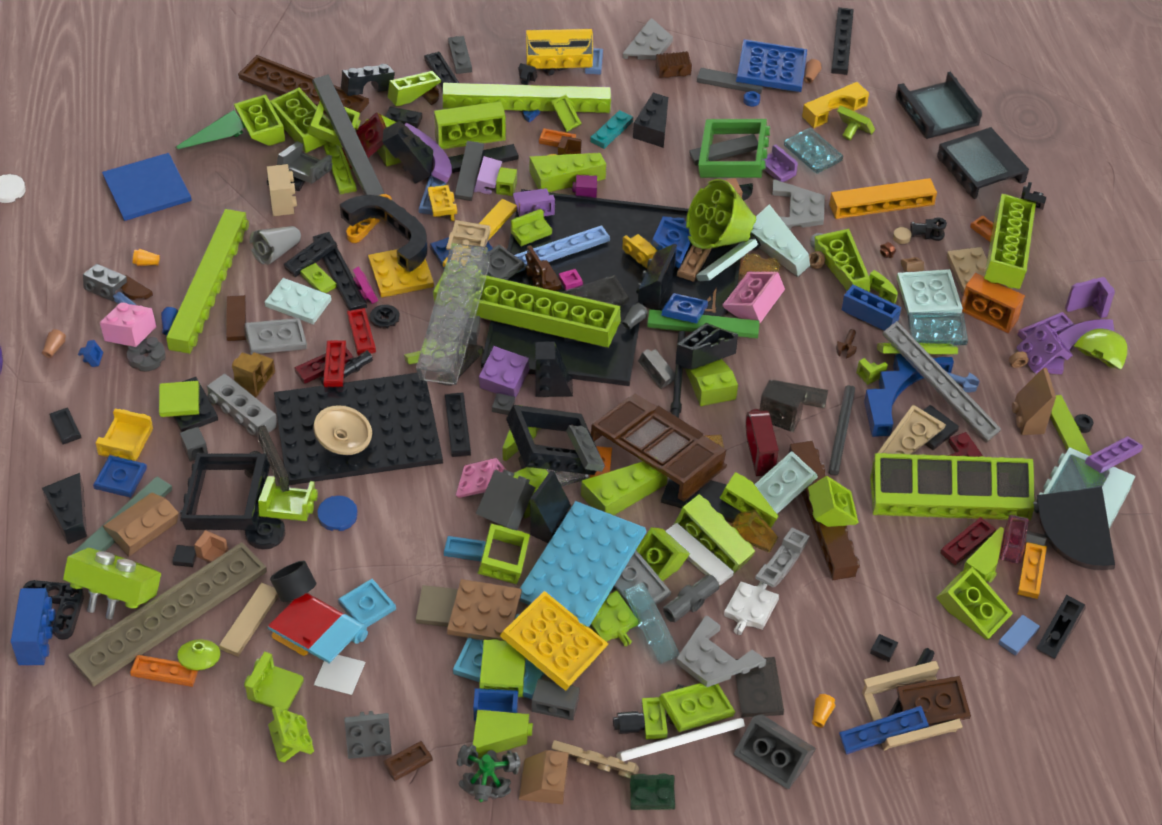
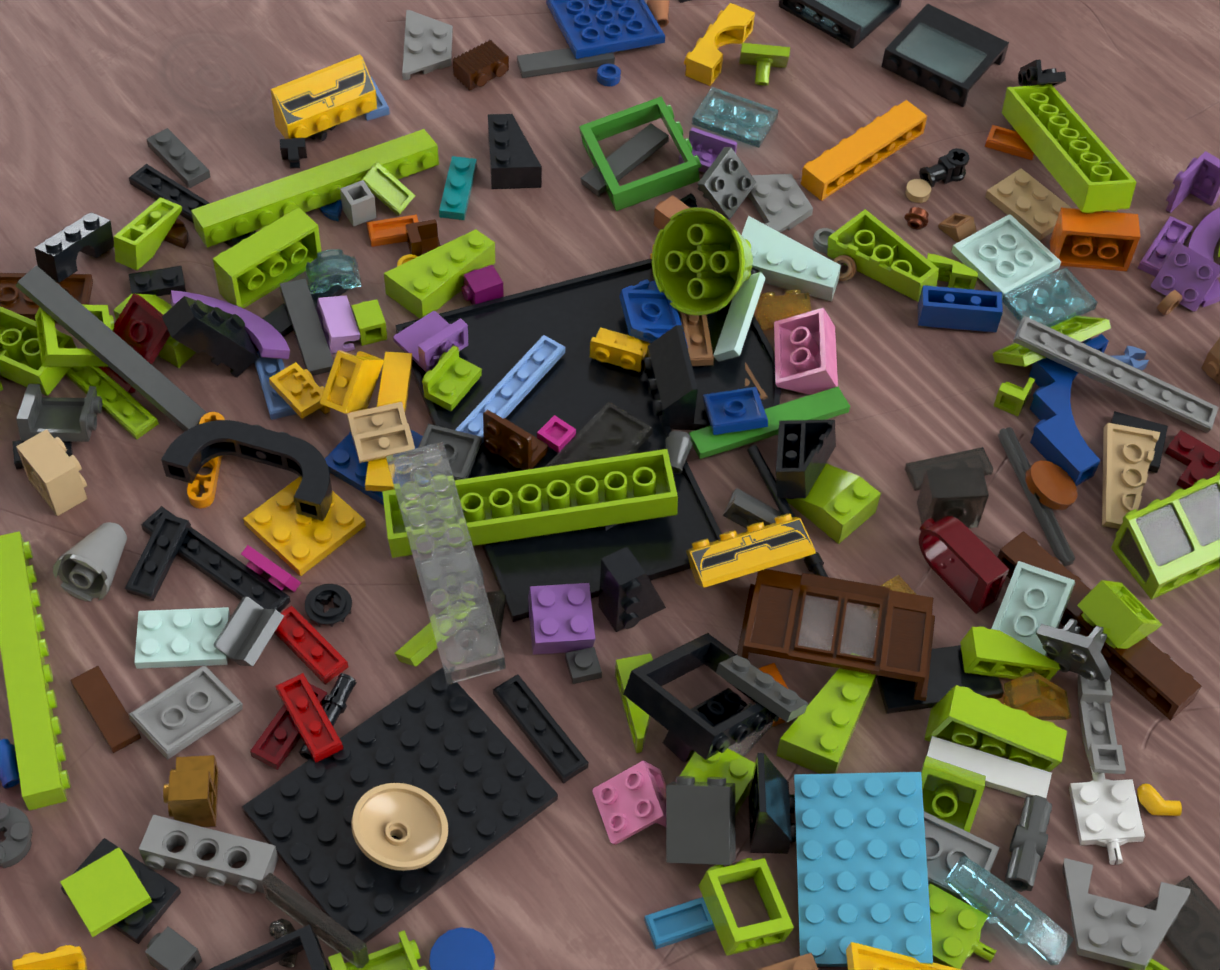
camera: 30 degrees left, 5 degrees up
lime plate [300,263,337,293] -> none
reddish brown bar [836,329,857,359] -> none
none -> panel [214,597,284,667]
none -> clear light blue cylinder [306,249,362,294]
none -> yellow panel [320,350,384,413]
none -> light grey brick [340,180,377,227]
none -> yellow slope [686,513,816,588]
none -> dark grey plate [697,147,757,220]
none -> dark orange tile [1025,460,1078,510]
none -> dark grey plate [1036,619,1112,682]
none -> yellow arm [1137,783,1182,816]

